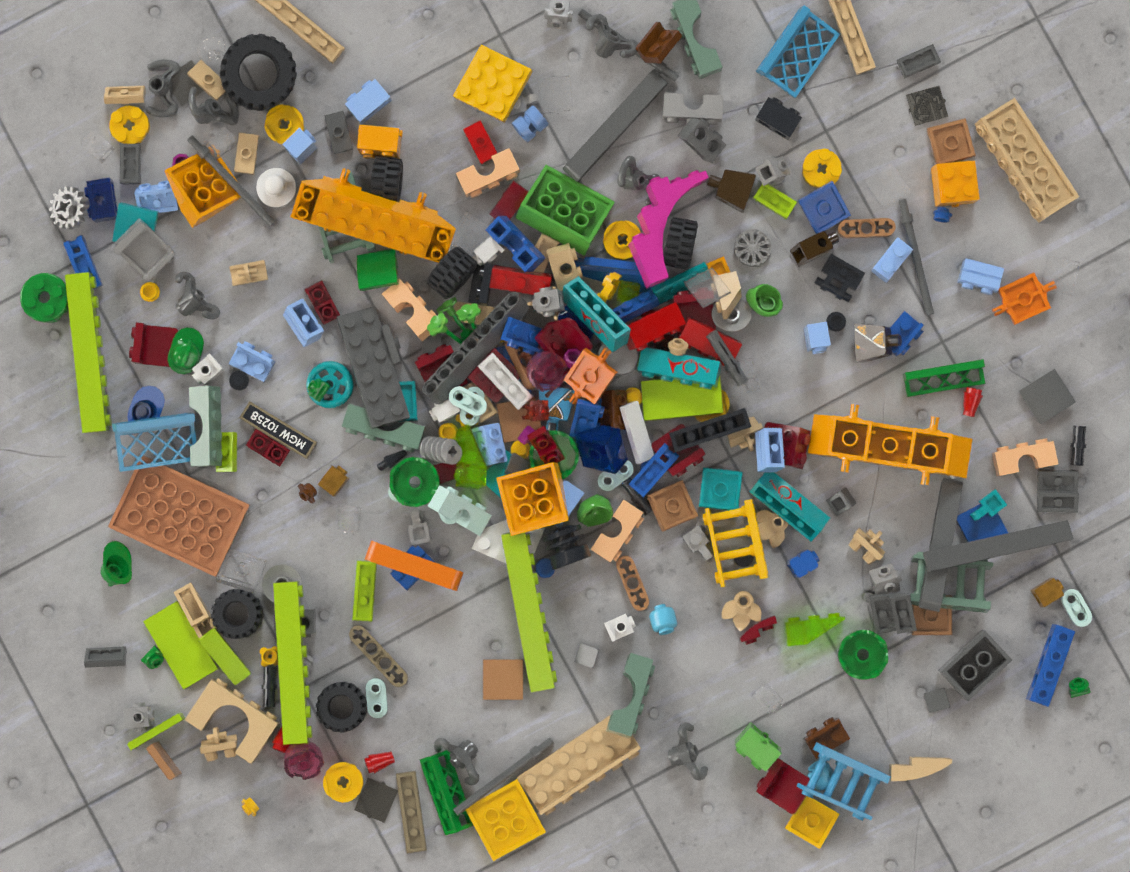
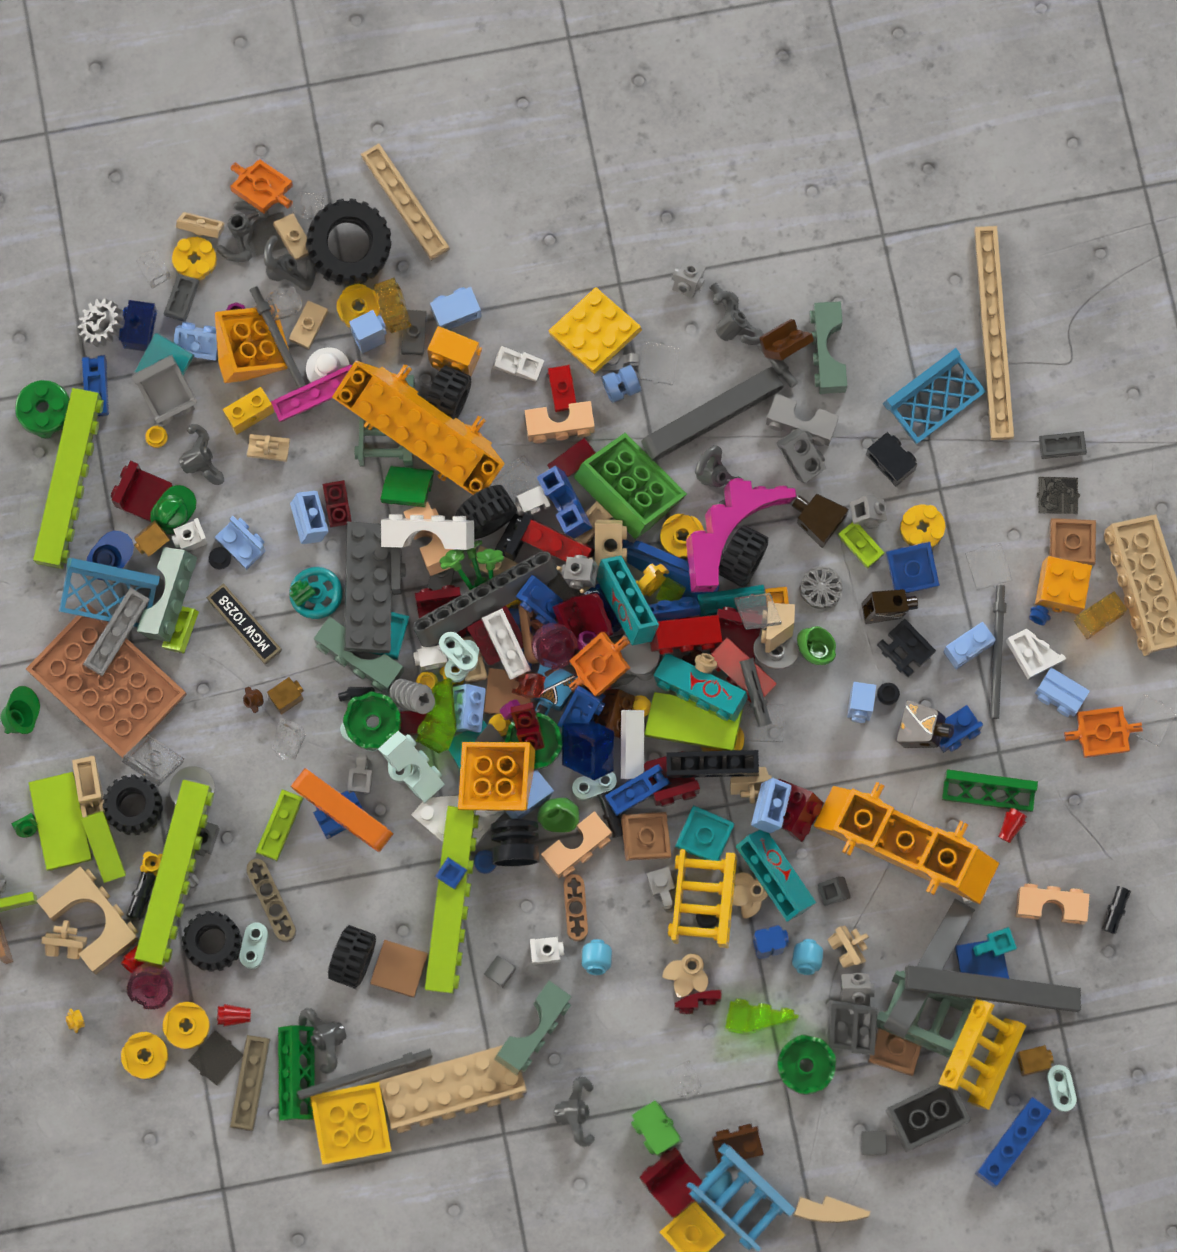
camera: 15 degrees right, 10 degrees down
dark red slope [245,428,290,467] -> none
medium nougat beam [837,218,896,239] -> none
dark grey slope [1019,369,1076,425] -> none
dark grey slope [1037,469,1079,513] -> none
green plate [1069,677,1091,698] -> none
none -> light grey tile [83,587,150,676]
none -> yellow plate [121,1032,168,1079]
none -> pearl gold brick [134,521,170,557]
none -> yellow brick [223,387,275,435]
none -> orange plate [230,159,293,214]
none -> dark pink plate [271,364,352,422]
none -> black tyre [328,925,376,989]
none -> clear yellow brick [374,278,412,333]
none -> white arch [381,514,474,550]
none -> blue tile [435,858,468,890]
none -> white slope [493,346,544,381]
none -> medium azure head [792,939,823,975]
none -> yellow fence [938,999,1026,1110]
none -> white wing [1006,629,1066,679]
none -> clear yellow brick [1074,591,1127,639]

